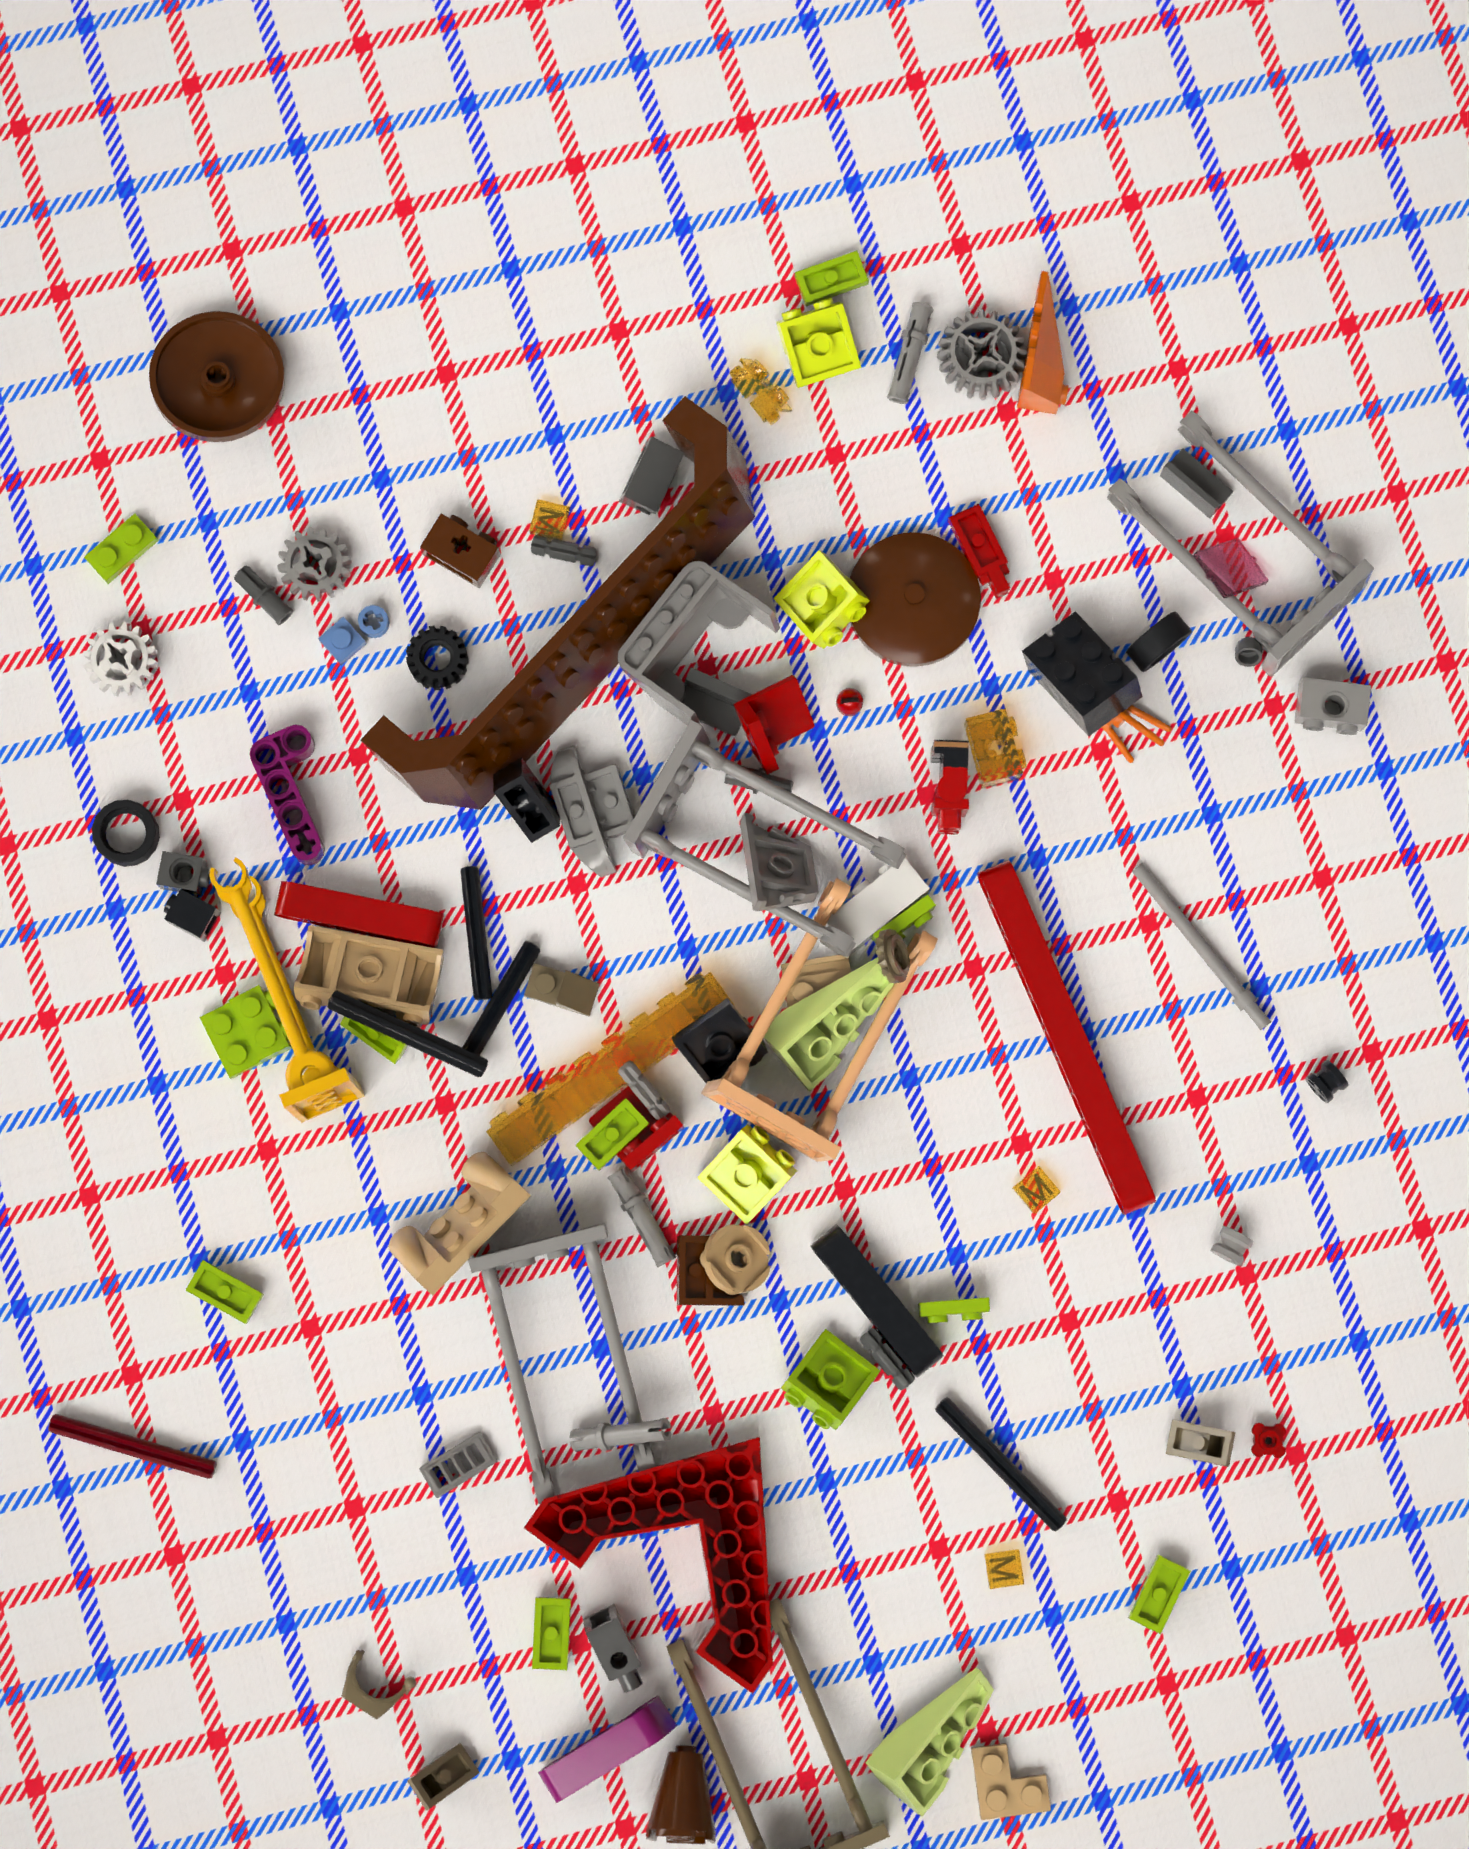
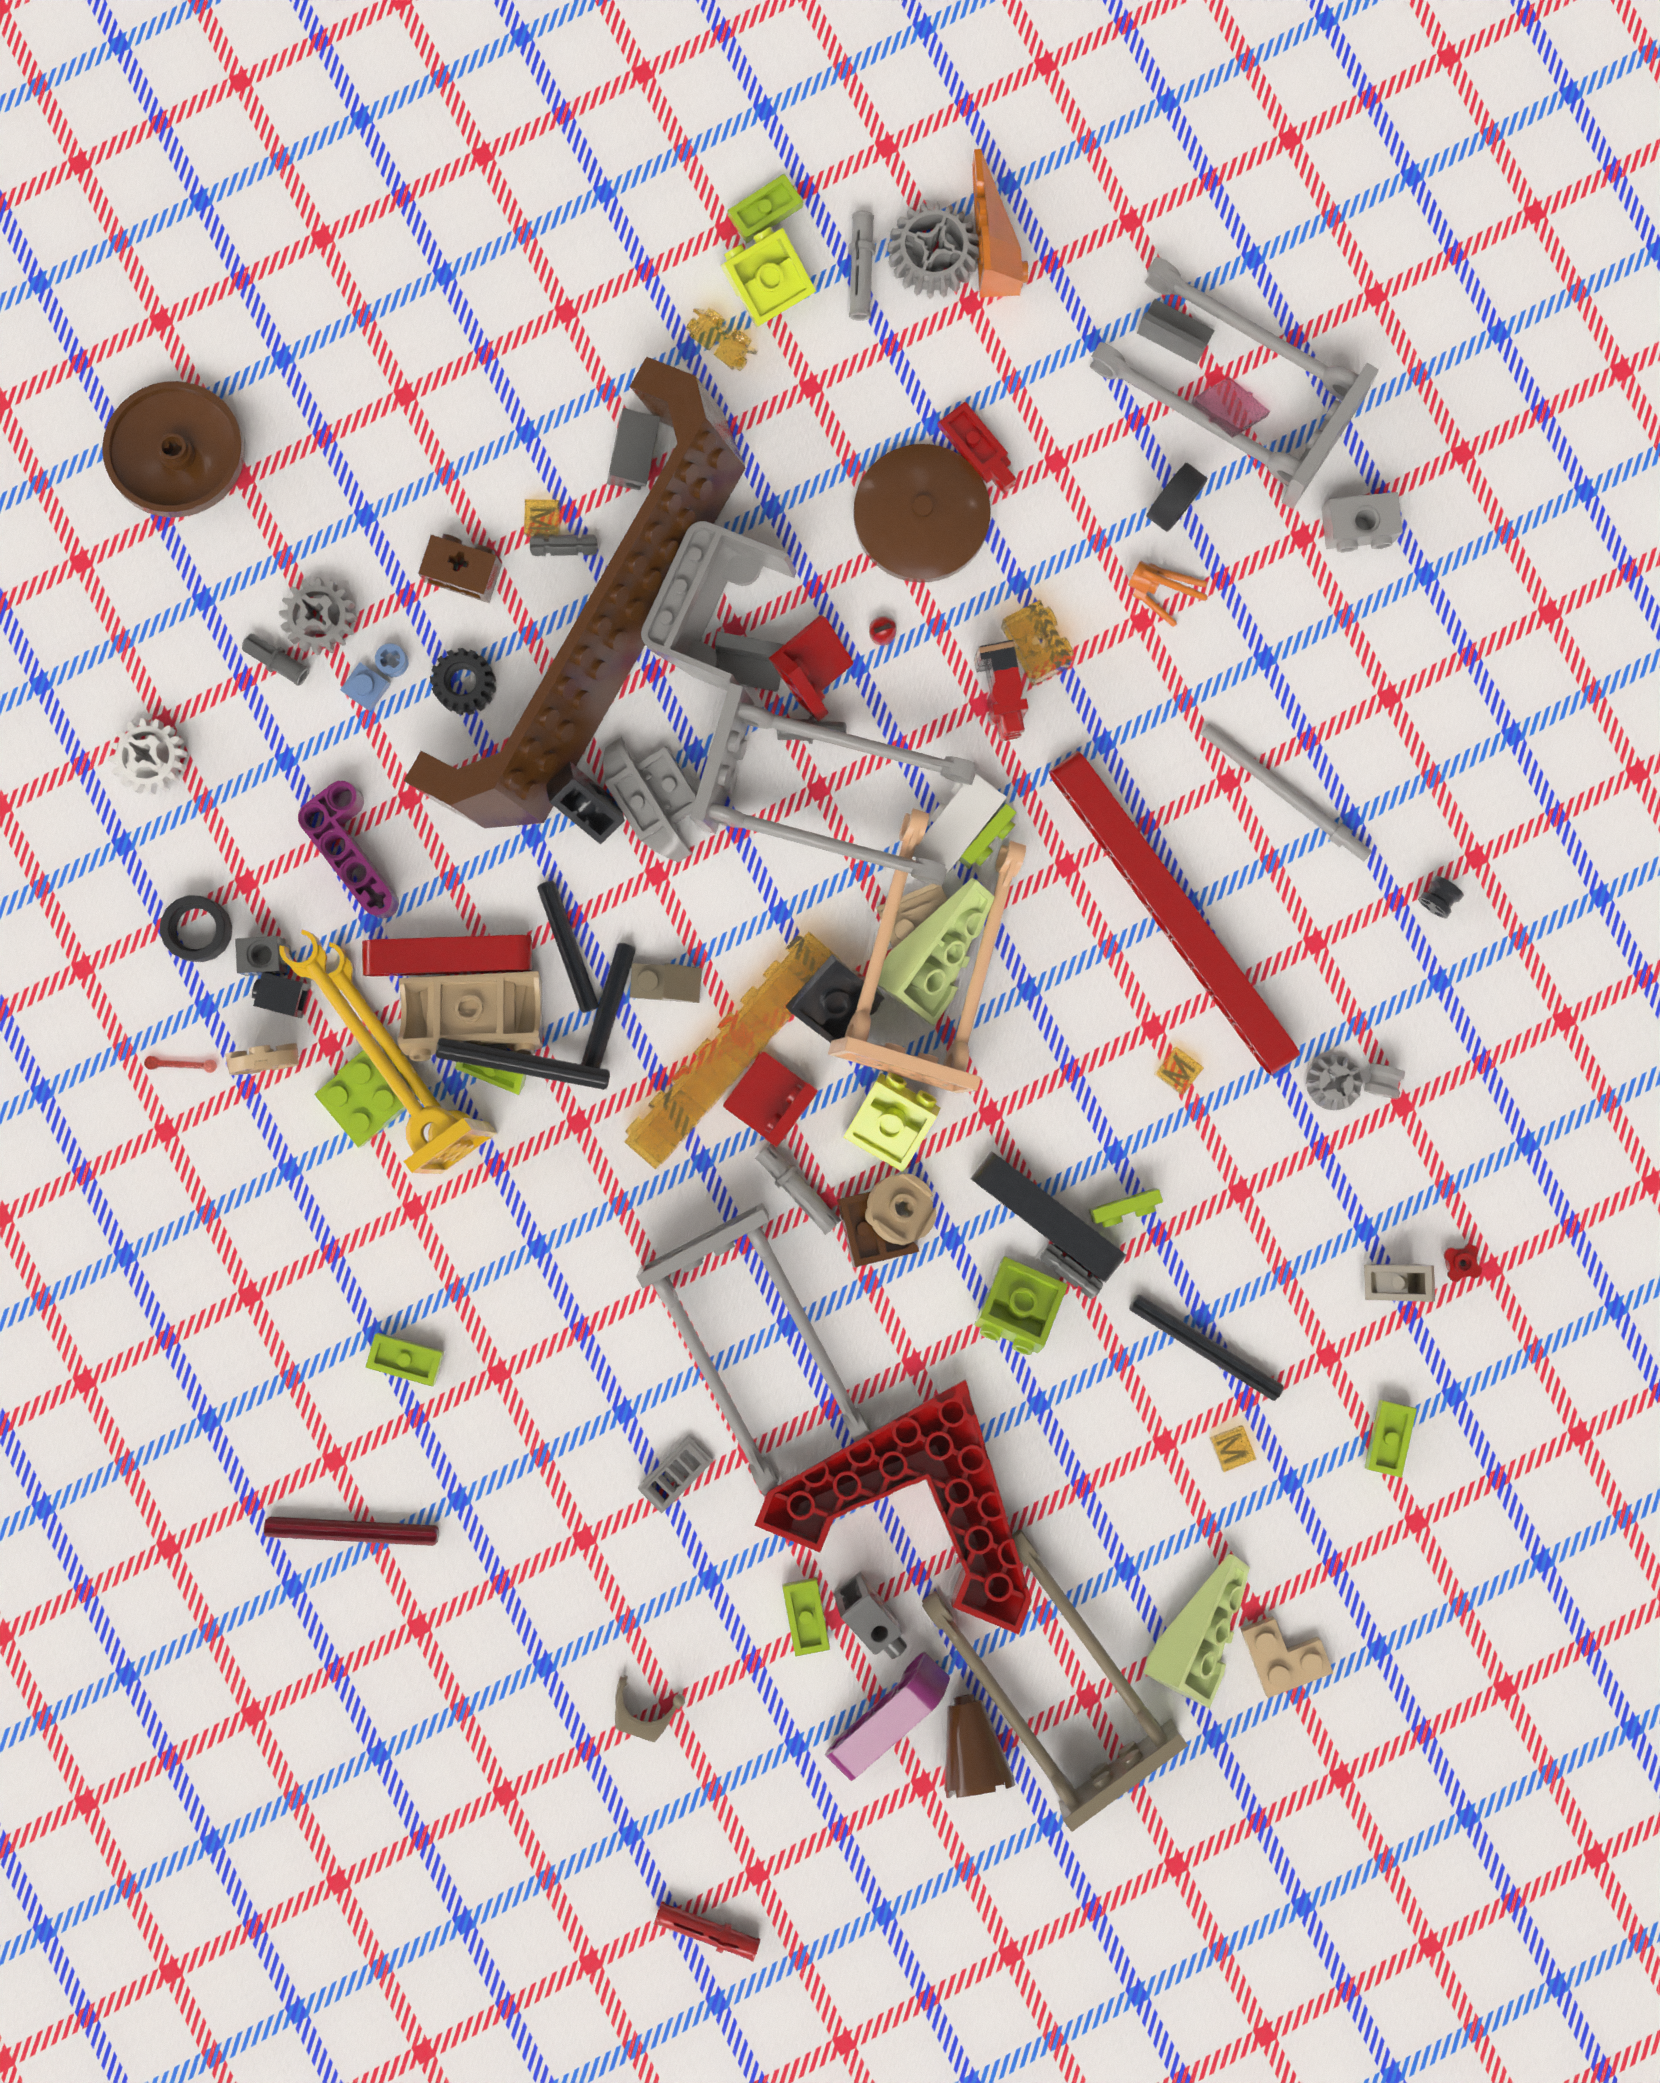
camera: 10 degrees left, 5 degrees up
lime plate [84,513,159,584] -> none
tan piece [388,1152,531,1296] -> none
dark tan slope [407,1743,480,1811] -> none
light grey pin [570,1418,672,1452] -> none
lime plate [575,1098,649,1171] -> none
light grey axle [618,1061,670,1120] -> none
light grey wing [740,813,819,911] -> none
neon yellow plate [773,550,870,649] -> none
dark tan gear [875,929,910,983] -> none
black piece [1022,611,1143,737] -> none
dark grey hinge [1235,636,1262,667] -> none
none -> clear red hinge [144,1056,217,1073]
none -> tan plate [225,1043,299,1075]
none -> light grey gear [1306,1055,1363,1110]

